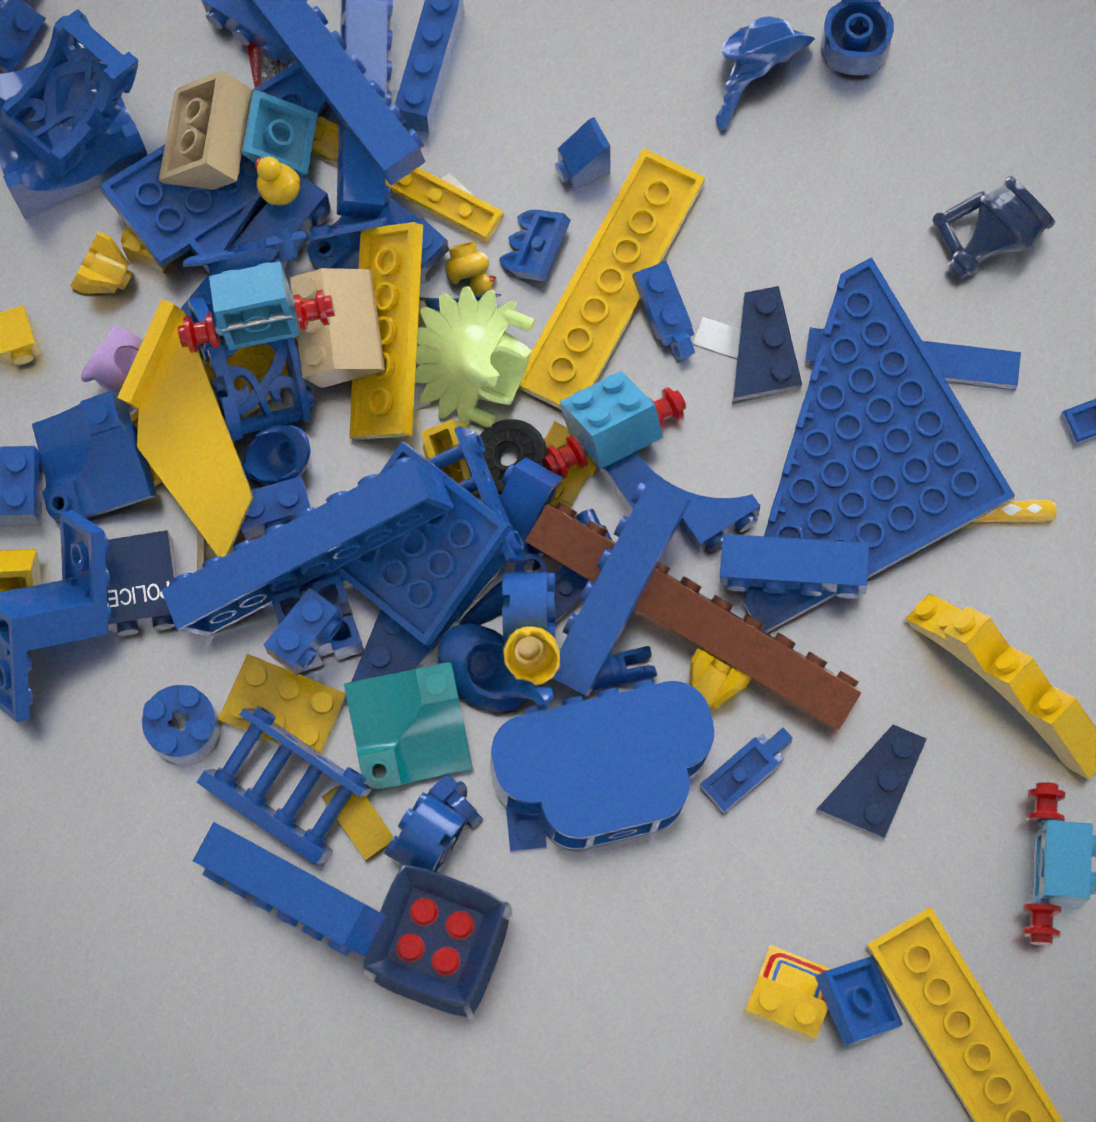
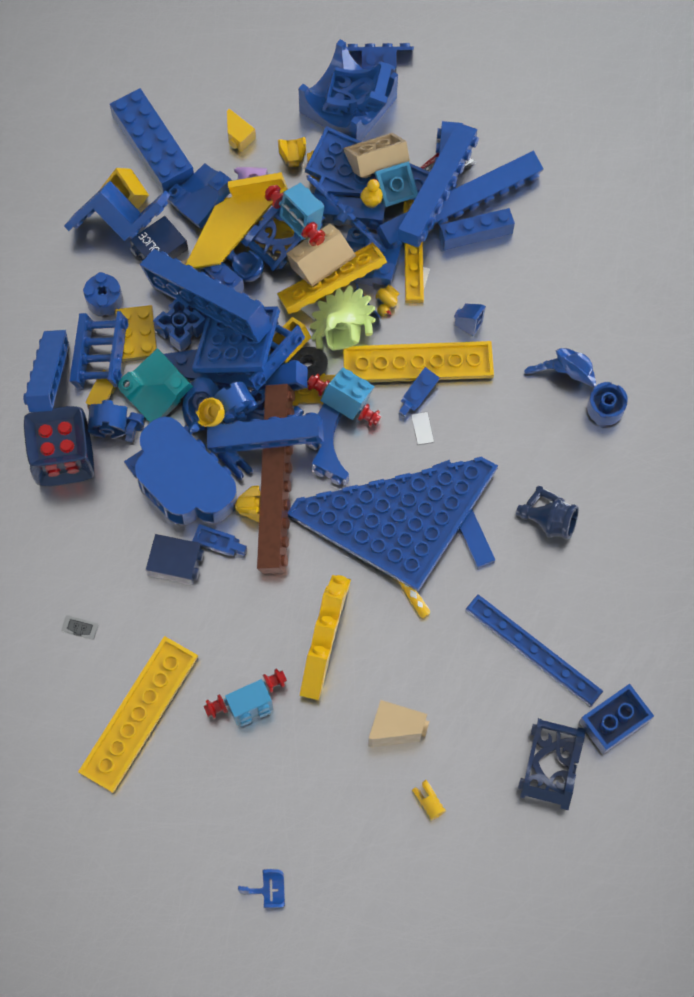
camera: 55 degrees right, 5 degrees down
blue brick [263,587,343,676] -> none
blue plate [499,209,571,281] -> none
blue brick [720,534,870,598] -> none
dark blue wing [732,286,802,402] -> none
yellow slope [743,945,830,1043] -> none
blue tile [815,956,903,1047] -> none
dark blue wing [816,724,927,841] -> none
none -> sticker [61,615,99,639]
none -> dark blue brick [146,534,204,585]

